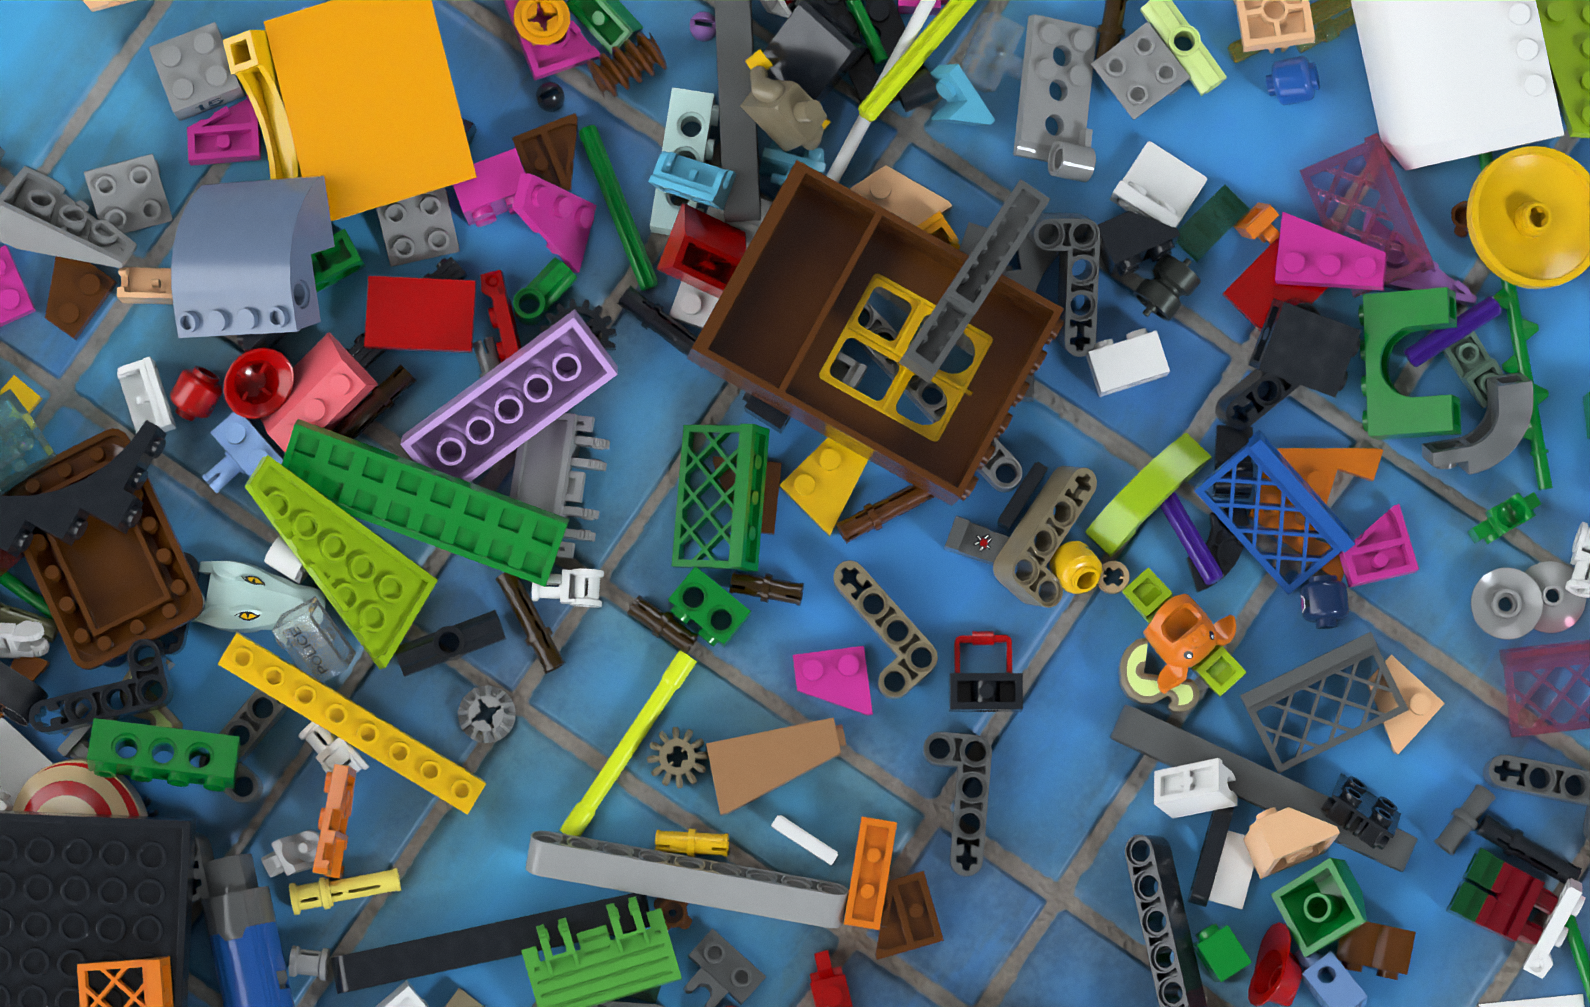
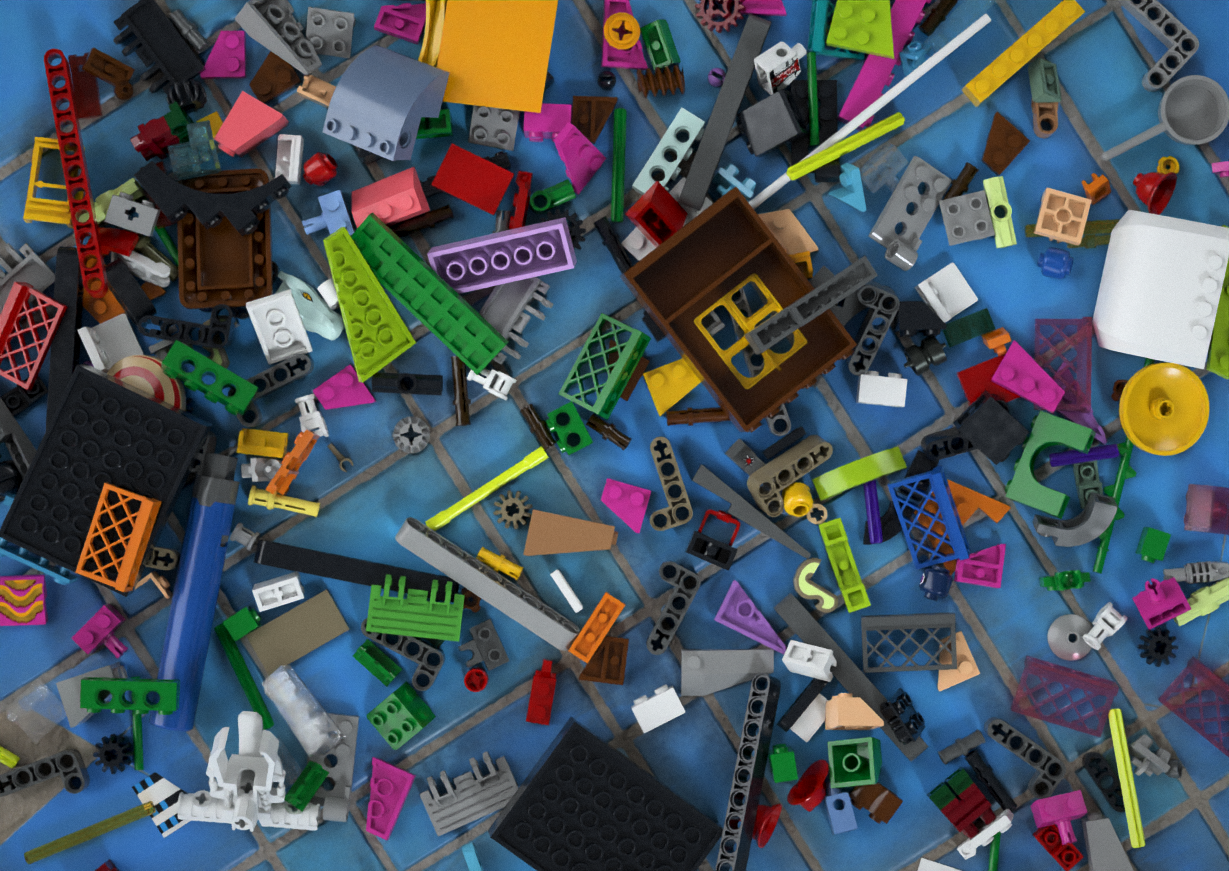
camera: 20 degrees right, 5 degrees up
yellow brick [218,631,486,815] -> none
red hat [223,348,294,419] -> none
clear brick [272,596,356,683] -> none
medium azure hinge [648,151,736,210] -> none
dark tan torso [740,49,831,152] -> none
orange piece [1143,593,1236,694] -> none
light grey dish [1471,568,1543,640] -> none
none -> coral slope [214,91,289,157]
none -> yellow hinge [237,428,289,458]
none -> white tile [246,289,313,365]
none -> dark pink wing [312,364,376,410]
none -> dark tan hand [327,443,353,472]
none -> white brick [631,684,685,733]
none -> light grey wedge [681,649,774,696]
none -> dark grey slope [692,464,811,559]
none -> medium lavender wing [714,580,787,654]

